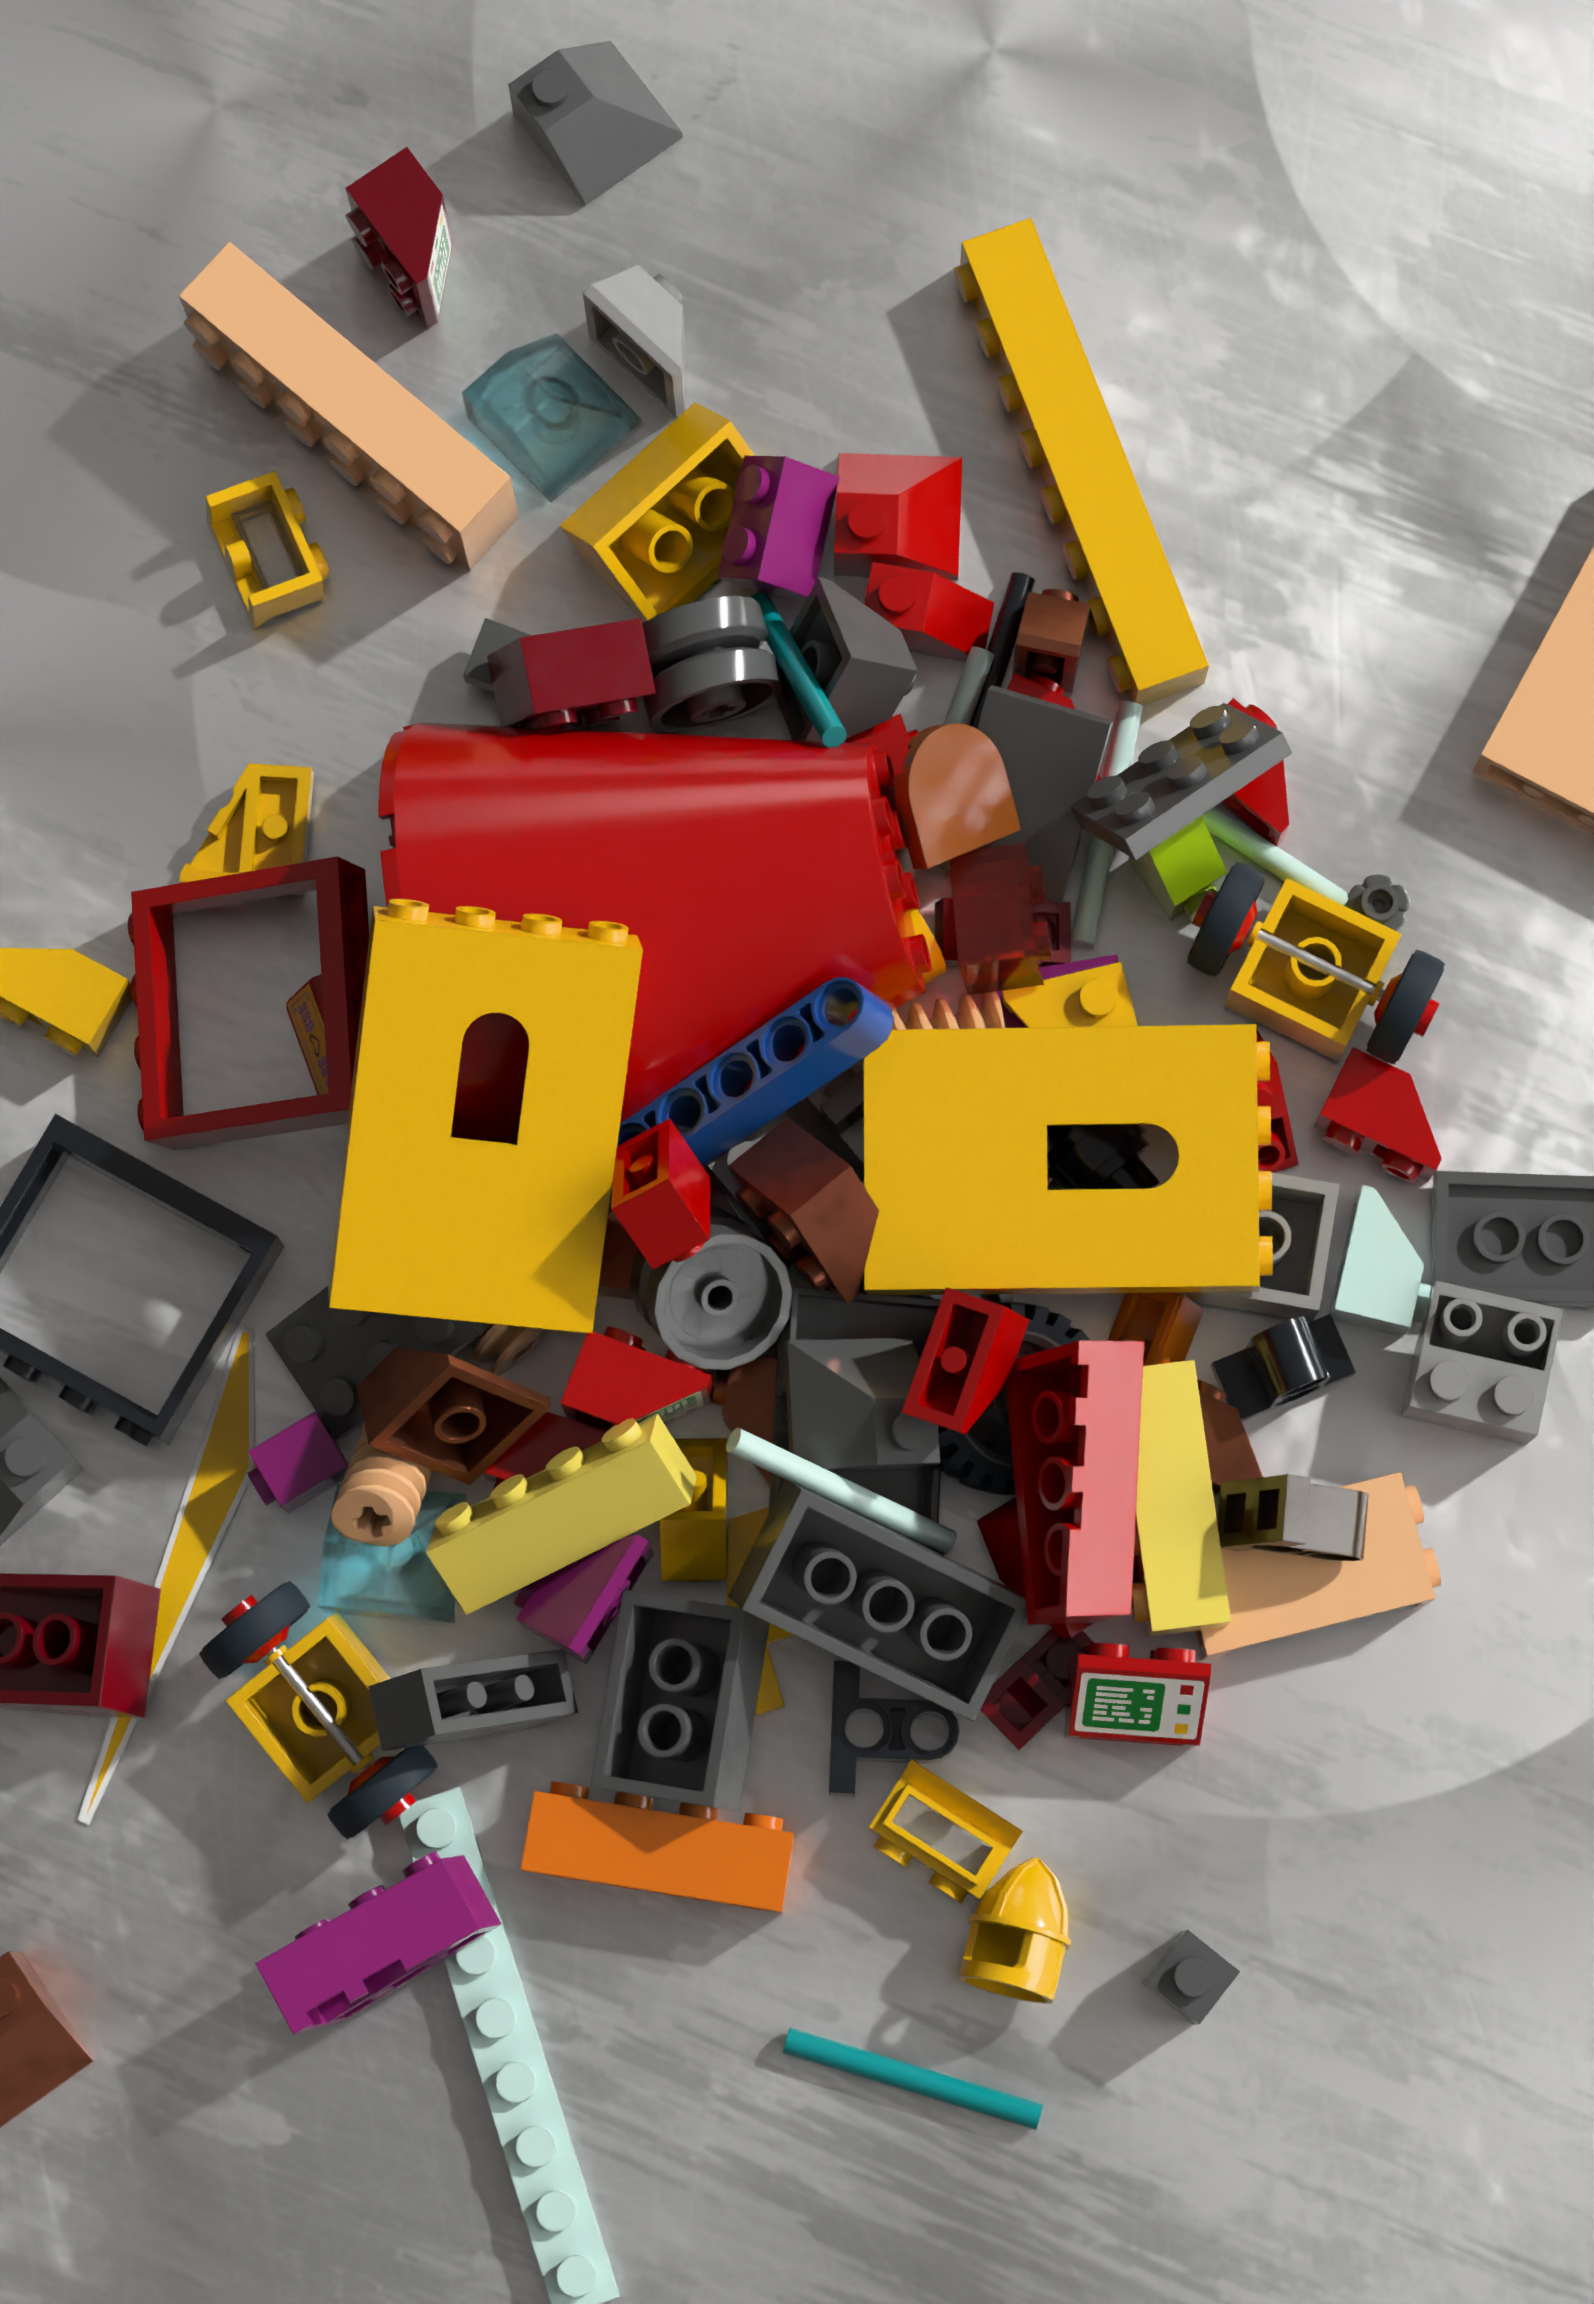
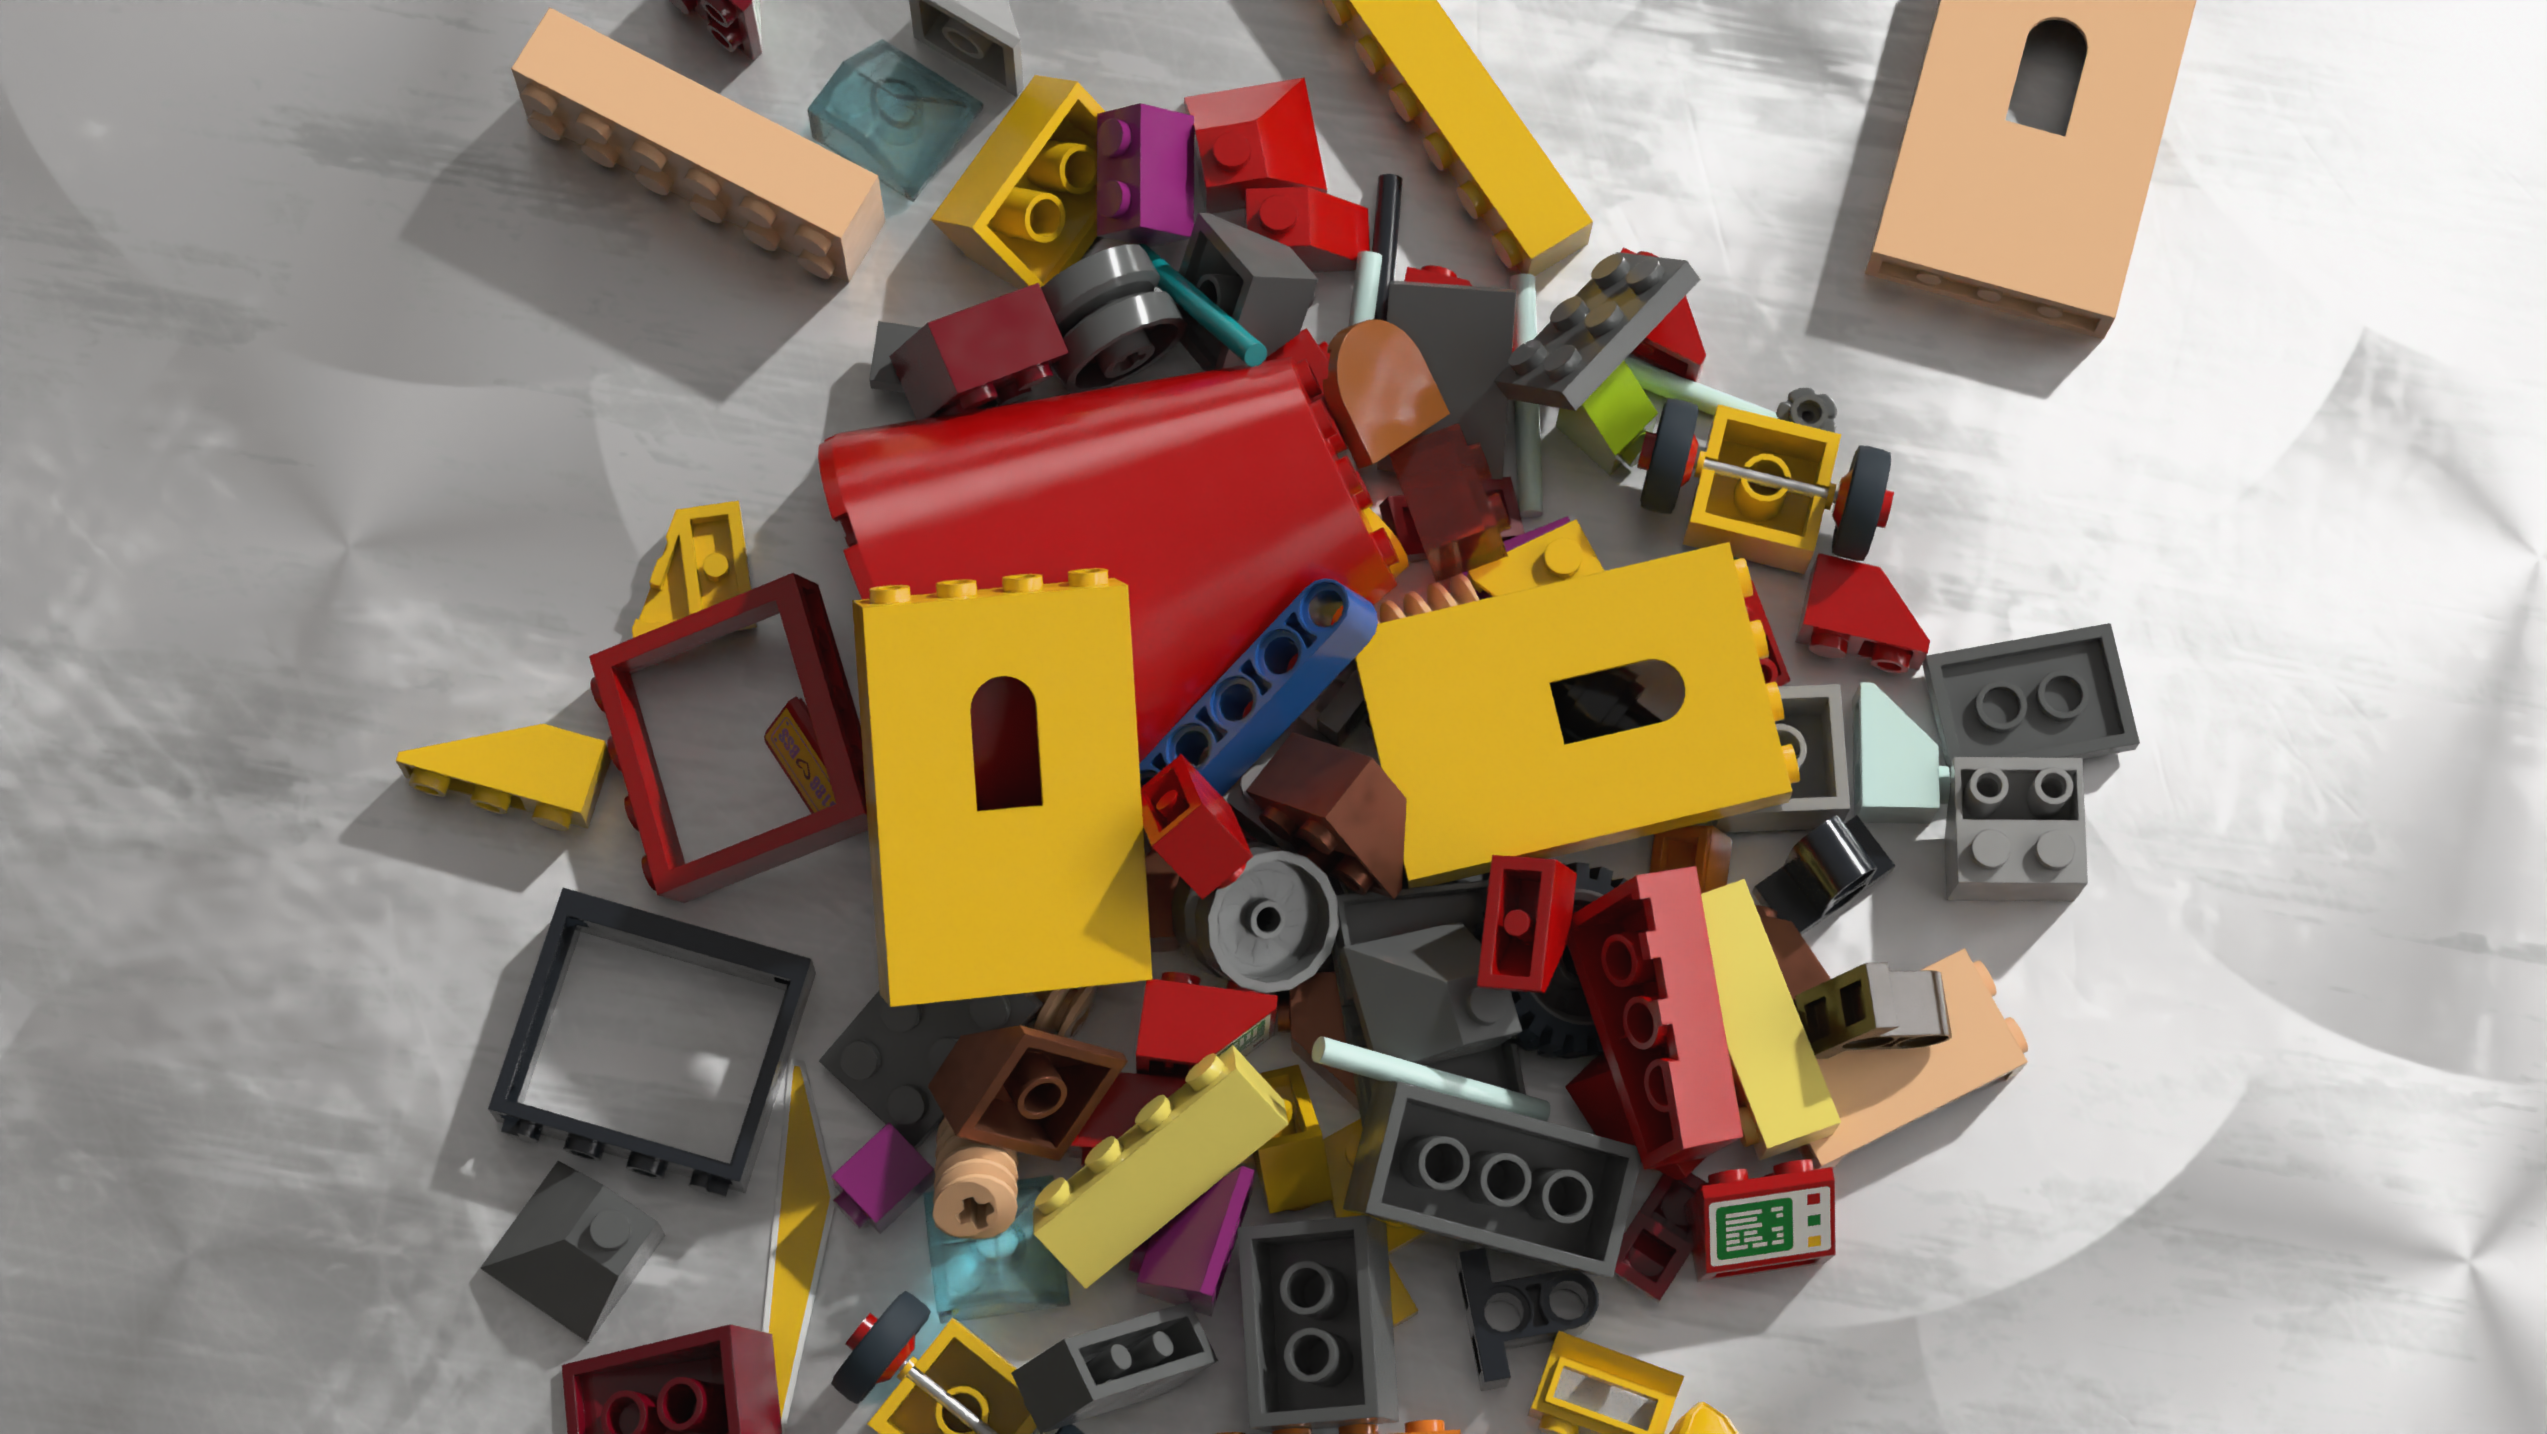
camera: 20 degrees left, 5 degrees down
yellow window [205,470,330,630] -> none
copper slope [1011,589,1090,693] -> none

